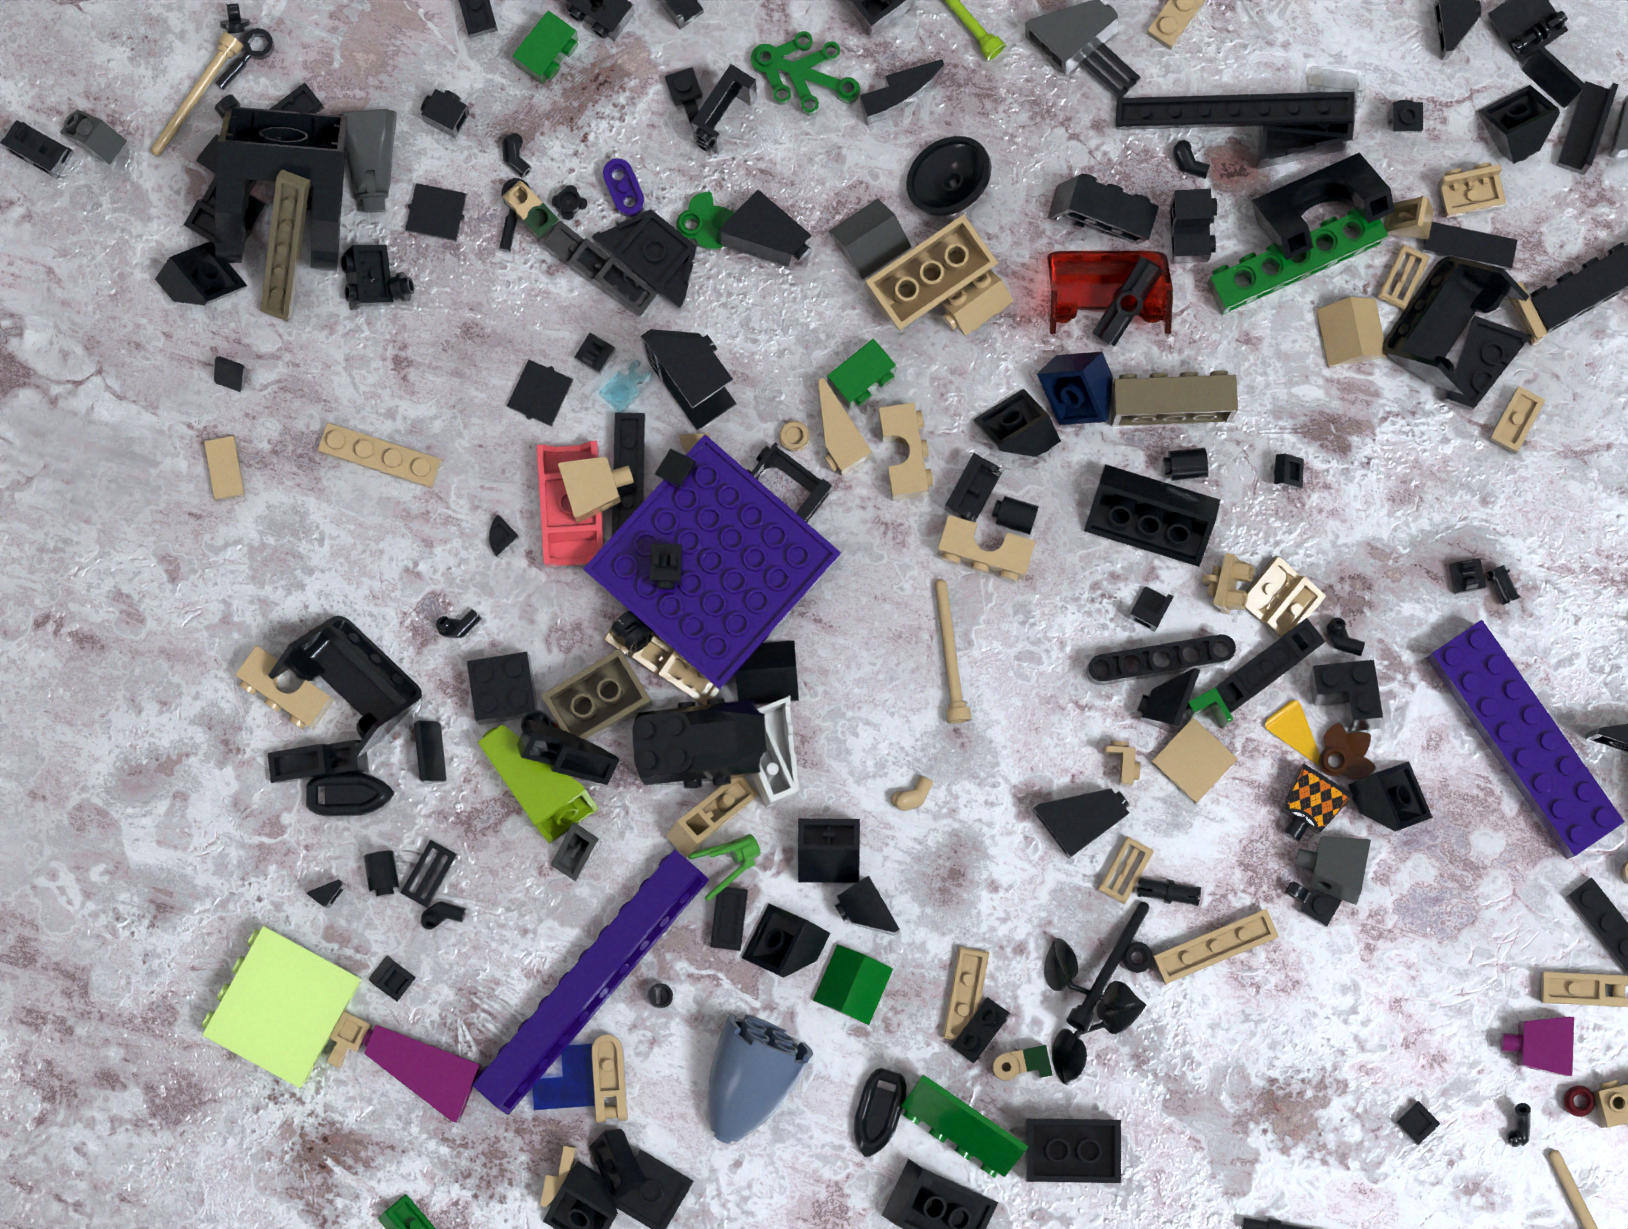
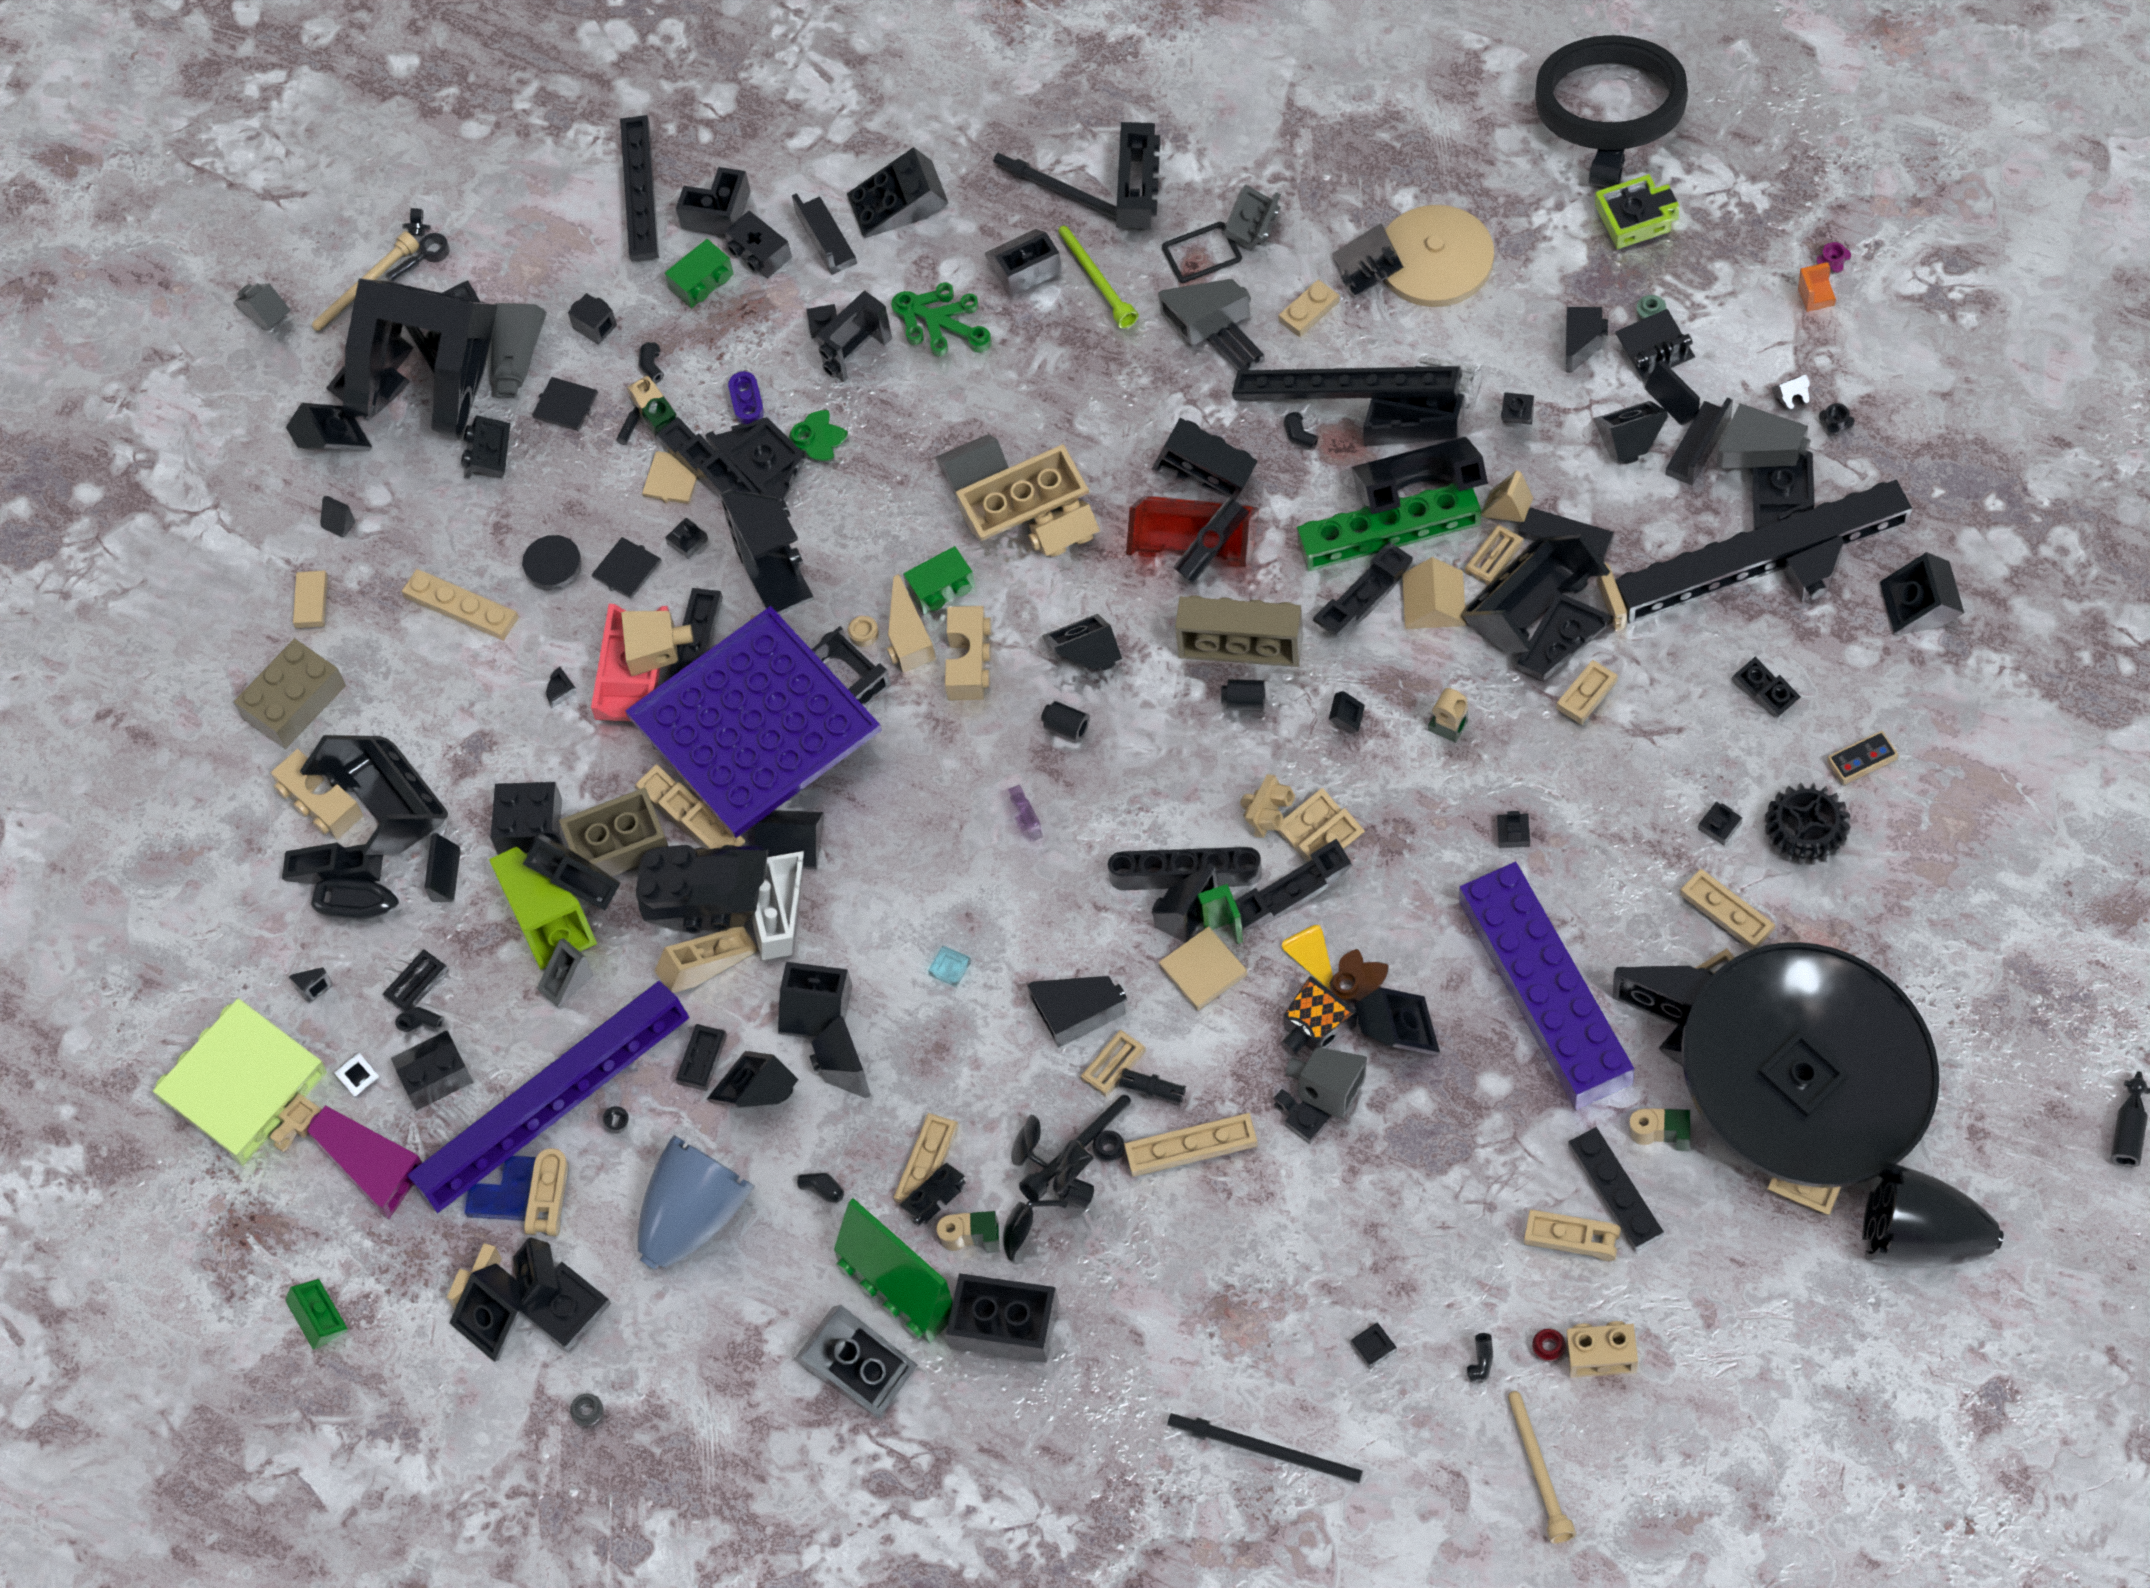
camera: 15 degrees right, 20 degrees down
black hinge [0,120,74,179] -> none
dark tan plate [260,170,310,321] -> none
black brick [364,850,399,897] -> none
black plate [390,272,414,302] -> none
black arm [436,609,482,638] -> none
black plate [552,185,587,220] -> none
clear light blue plate [598,359,652,413] -> none
black wheel [611,611,654,653] -> none
black brick [650,543,683,590] -> none
black slope [655,448,696,490] -> none
bright green plant [688,834,761,901] -> none
black slope [716,190,812,267] -> none
green slope [813,944,893,1025] -> none
black piece [854,1067,907,1157] -> none
black slope [860,59,944,125] -> none
tan arm [891,775,934,811] -> none
black dish [906,136,992,216] -> none
tan piece [935,579,972,724] -> none
tan arch [937,515,1036,582] -> none
black hinge [944,453,1002,522] -> none
dark blue slope [1037,351,1113,425] -> none
black slope [1084,464,1221,567] -> none
tan bracket [1103,741,1140,787] -> none
black panel [1128,587,1174,632] -> none
black brick [1169,189,1217,264] -> none
black brick [1309,660,1383,732] -> none
black arm [1326,617,1365,656] -> none
tan bracket [1438,162,1506,218] -> none
black pin [1487,565,1520,605] -> none
magenta torso [1500,1016,1574,1077] -> none
none -> dark tan brick [234,638,346,750]
none -> black slope [391,1030,473,1111]
none -> black tile [522,535,582,590]
none -> tan piece [642,451,697,504]
none -> black arm [797,1172,844,1203]
none -> clear light blue tile [928,945,971,987]
none -> clear purple plate [1008,785,1043,842]
none -> black slope [1313,542,1413,637]
none -> tan leg [1428,688,1468,743]

